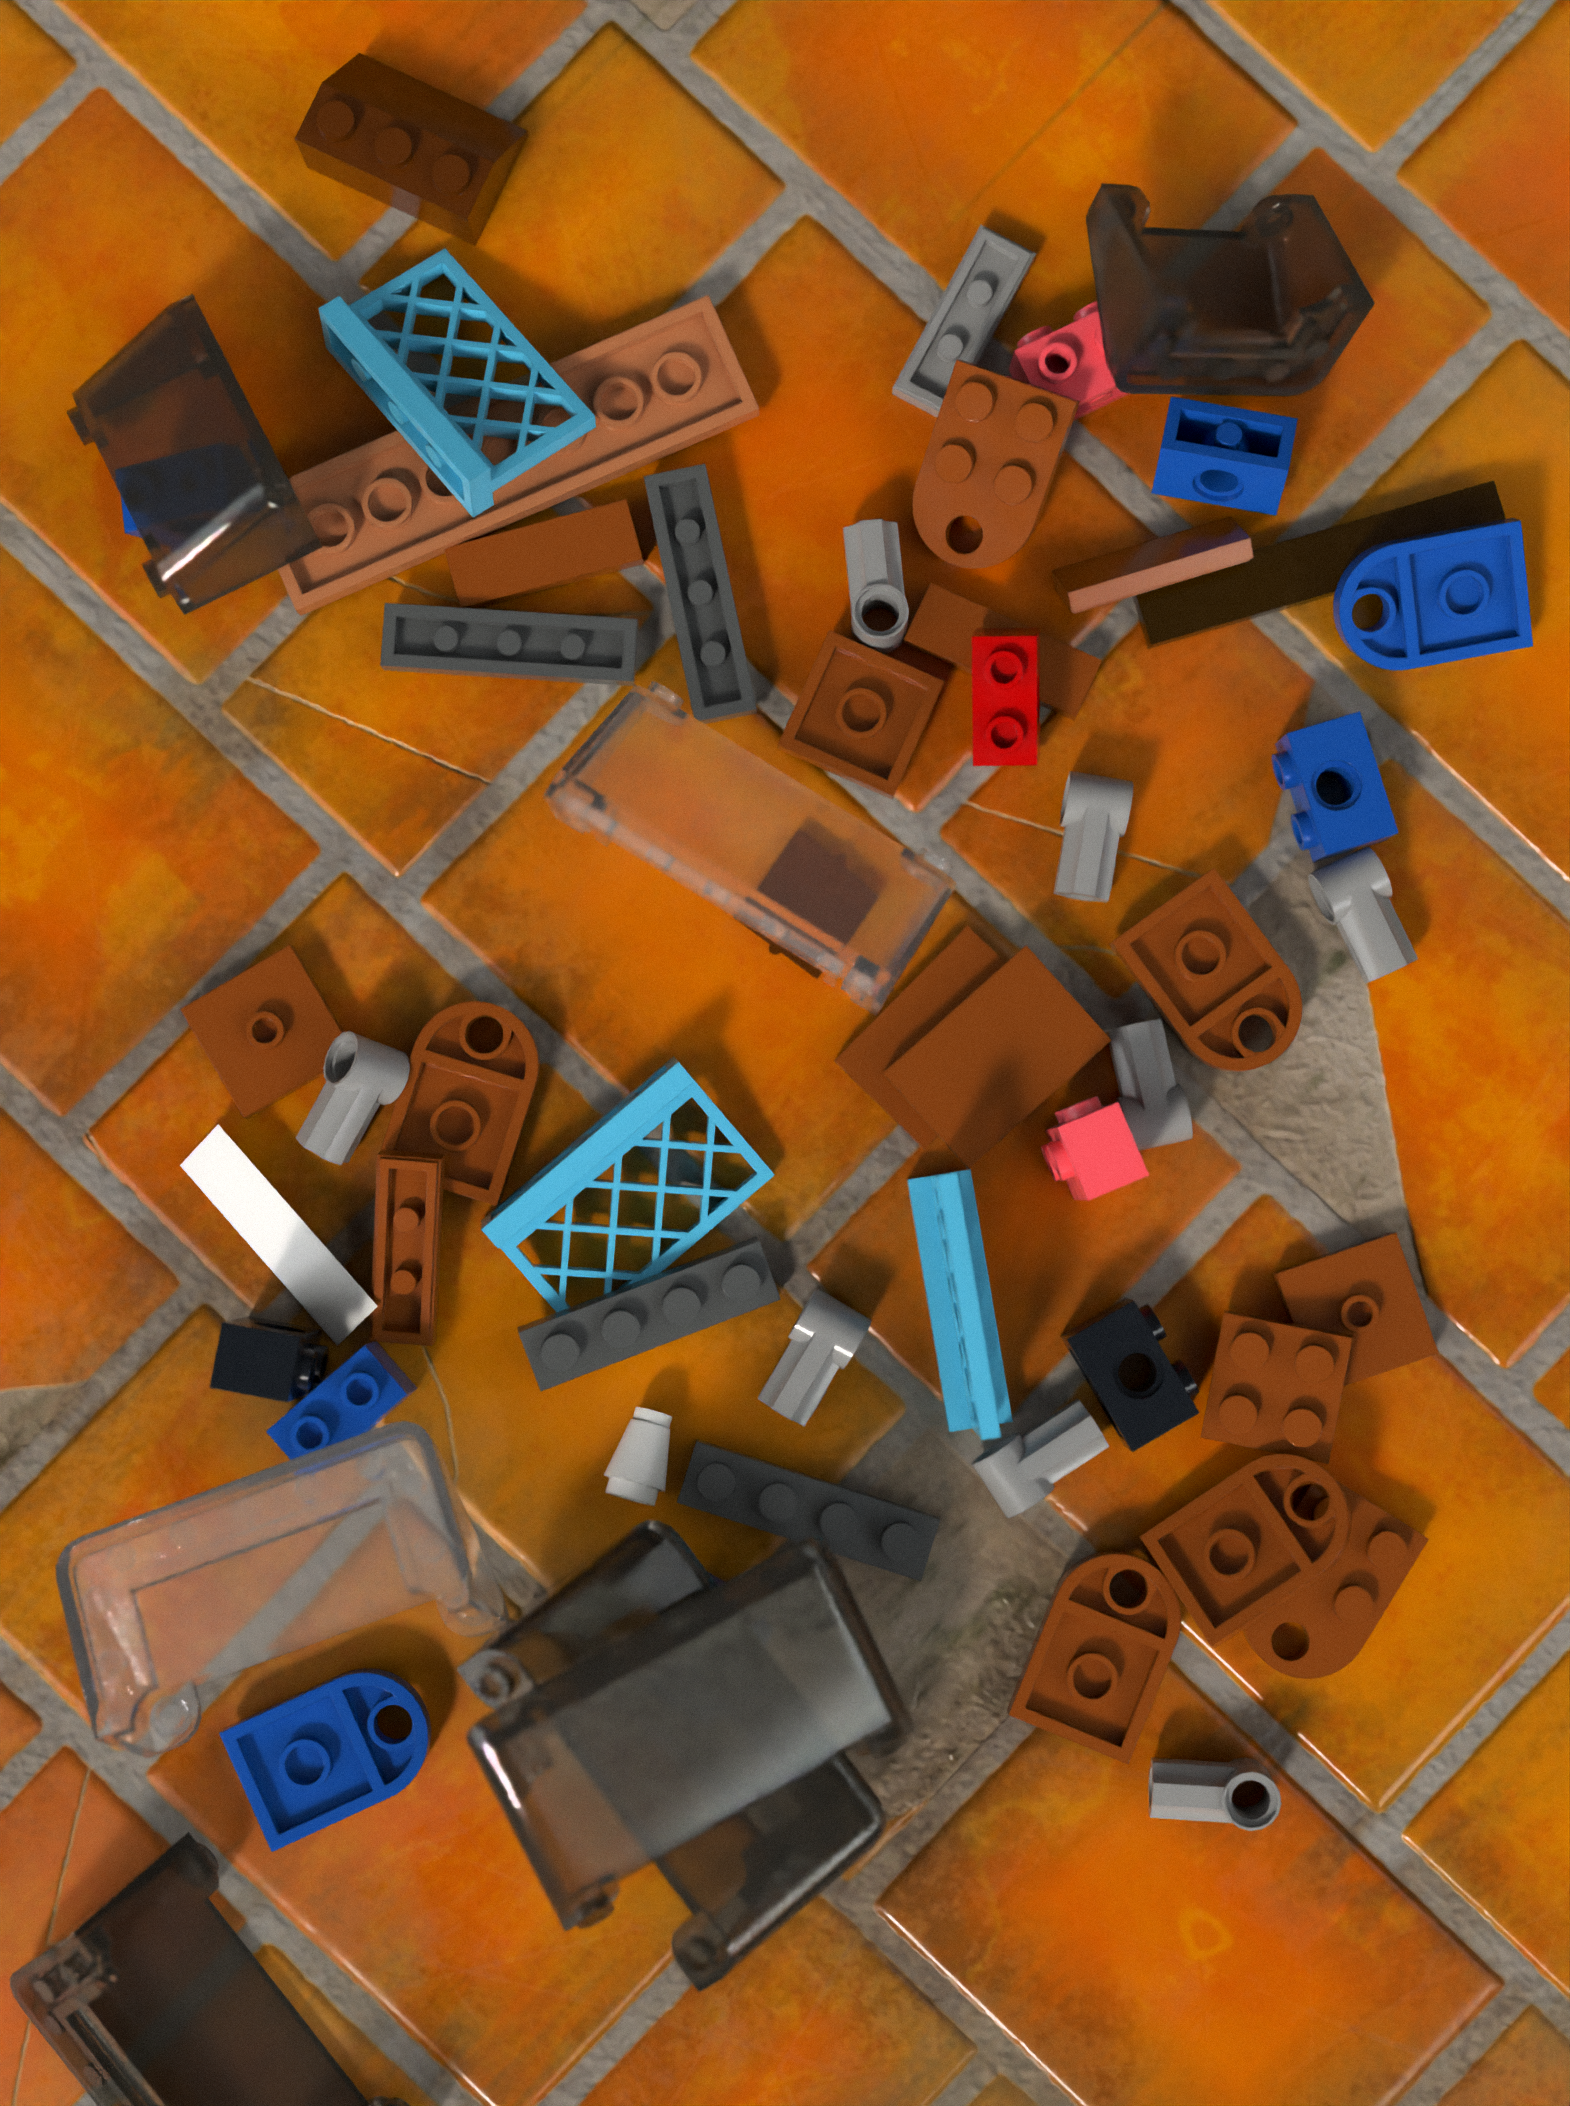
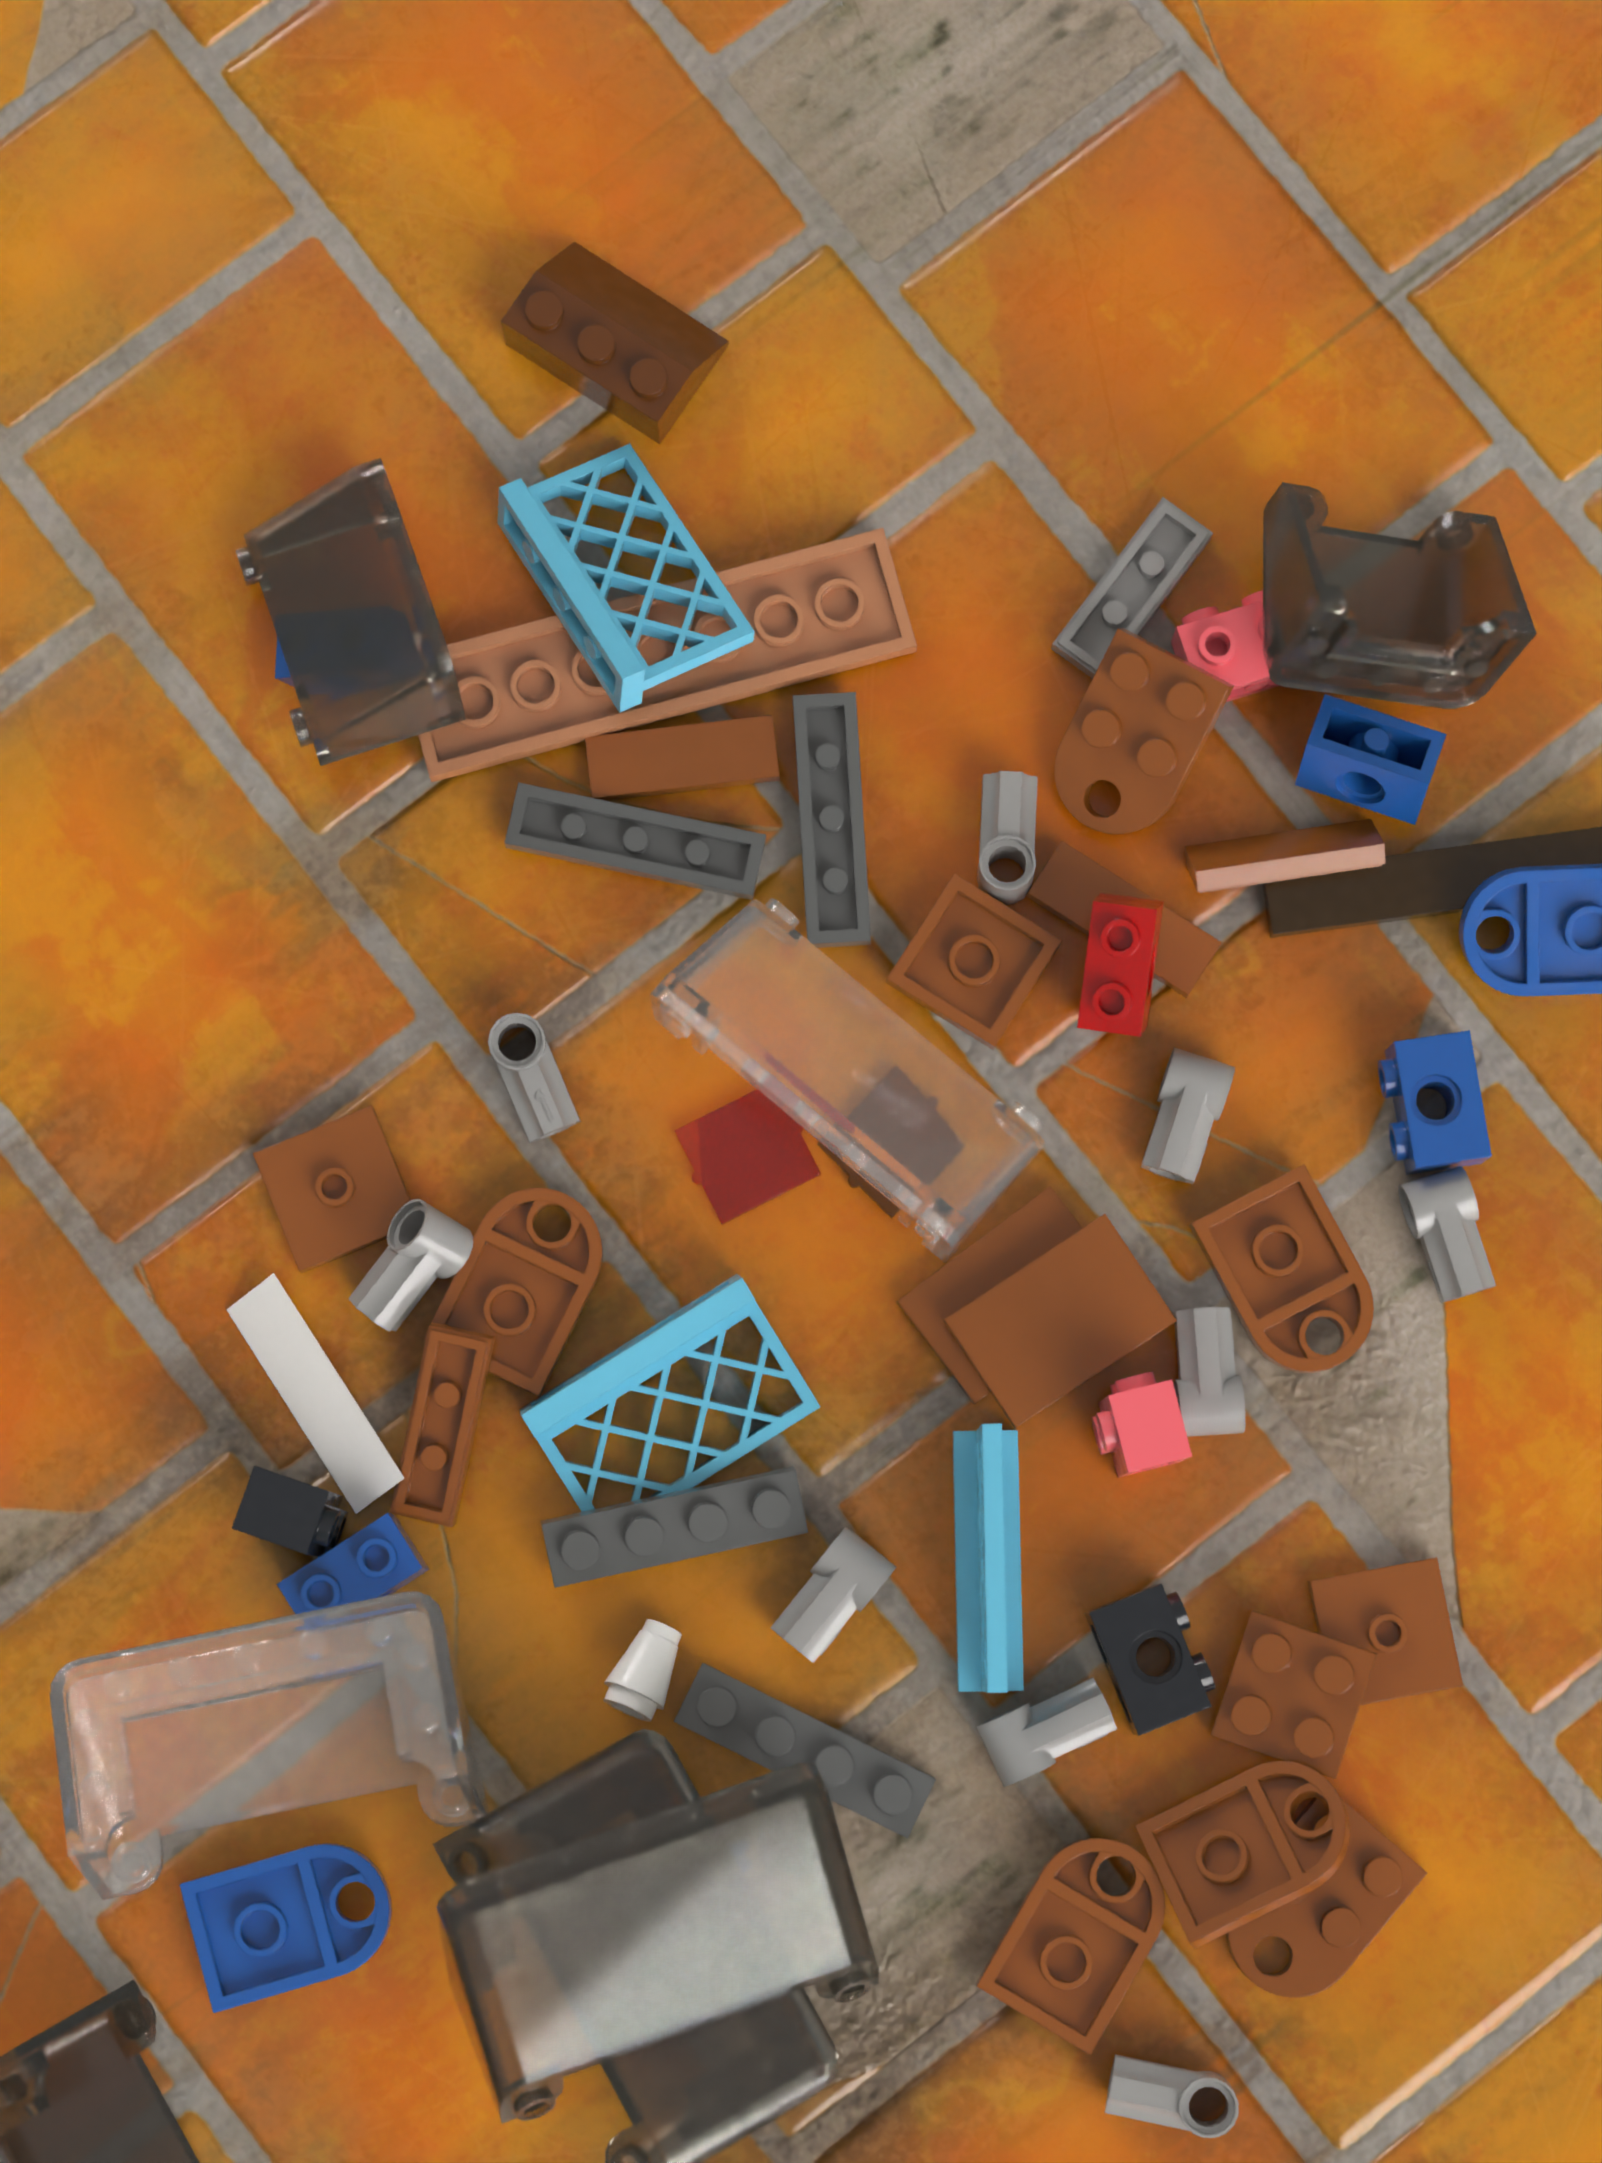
camera: 10 degrees right, 5 degrees down
none -> light grey piece [488,1013,581,1143]
none -> clear red piece [675,1081,821,1225]

